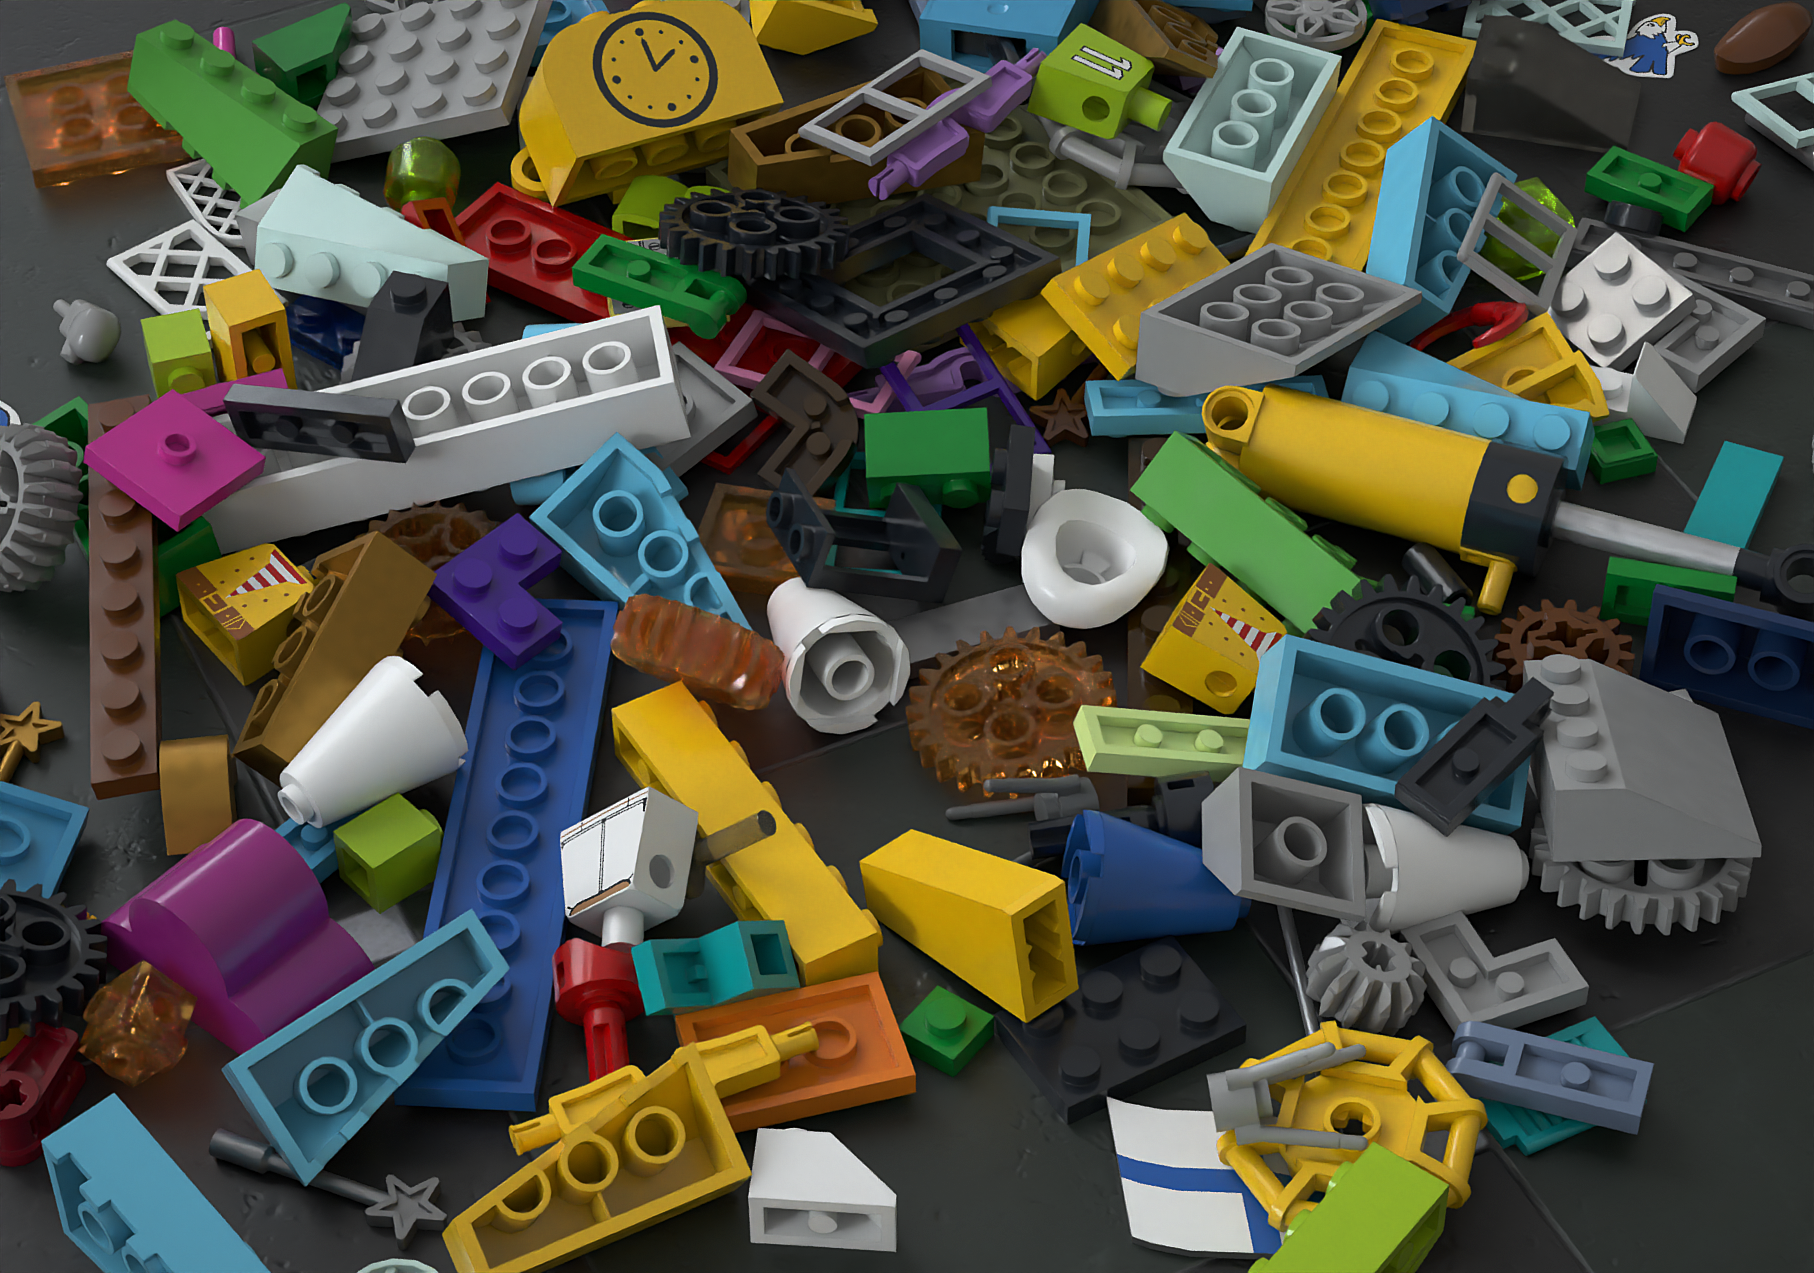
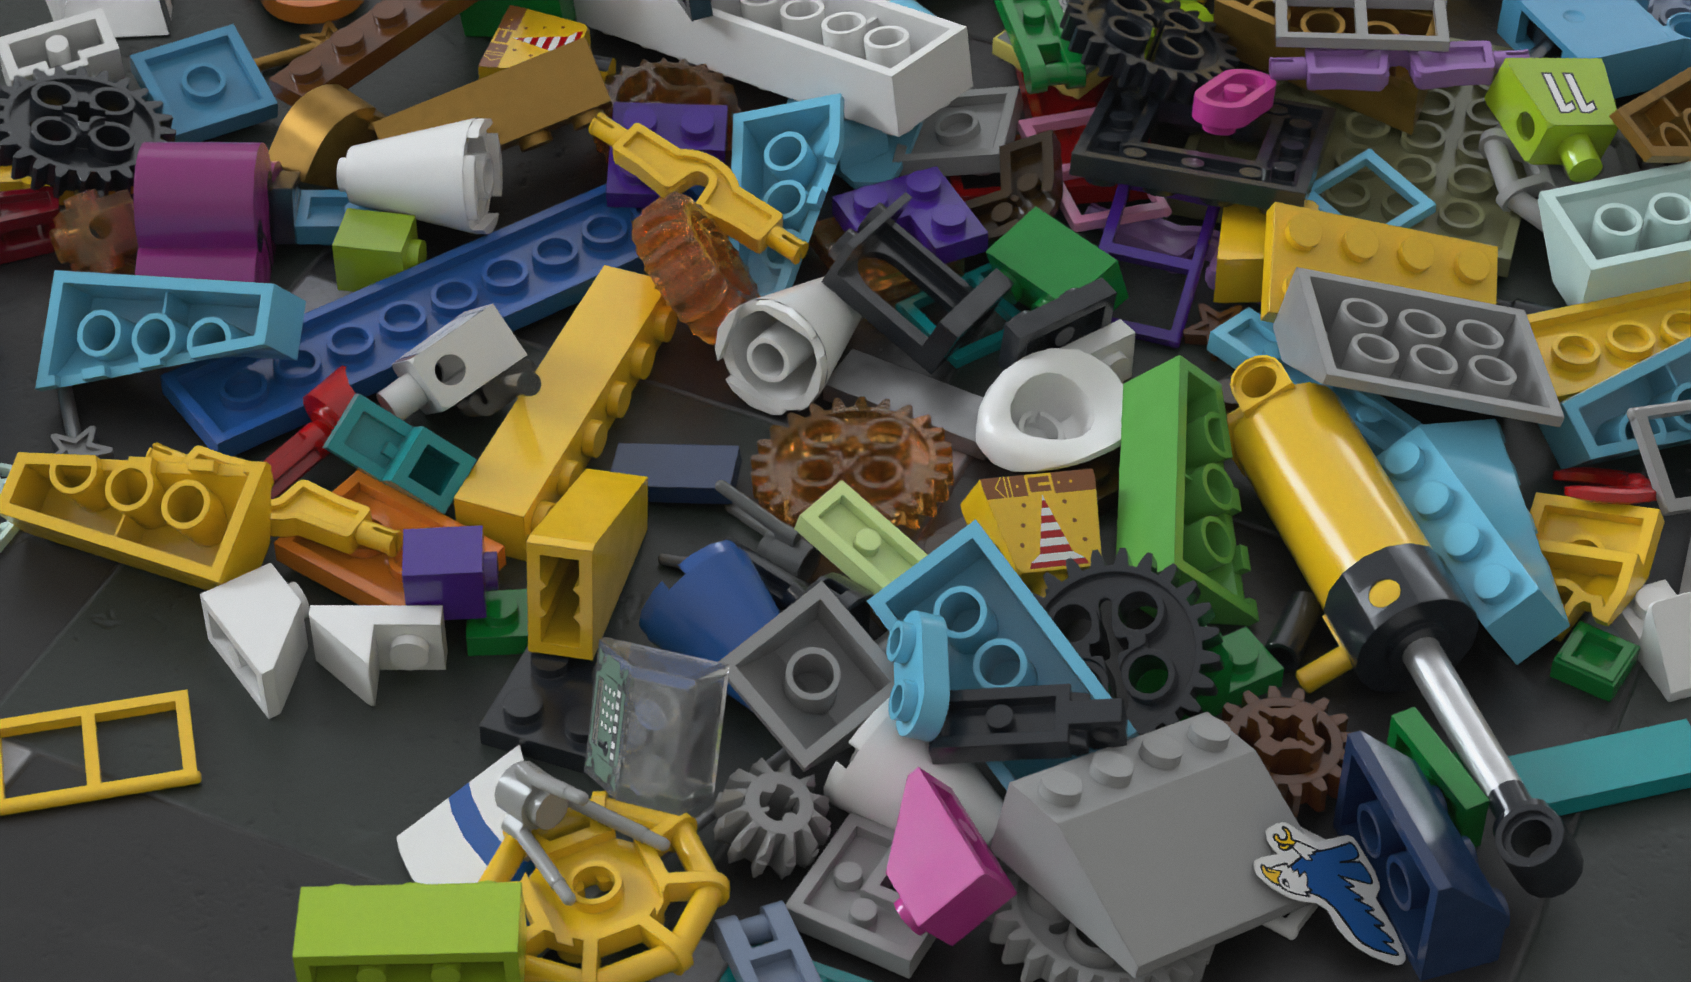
camera: 50 degrees right, 0 degrees up
none -> white slope [309,605,448,706]
none -> brick [402,525,499,620]
none -> clear slope [584,637,730,816]
none -> yellow piece [588,112,809,265]
none -> dark blue tile [610,443,742,504]
none -> dark purple plate [832,166,988,264]
none -> medium azure plate [886,610,950,742]
none -> dark pink slope [886,767,1017,946]
none -> dark pink plate [1192,69,1276,135]
none -> sticker [1254,822,1406,965]

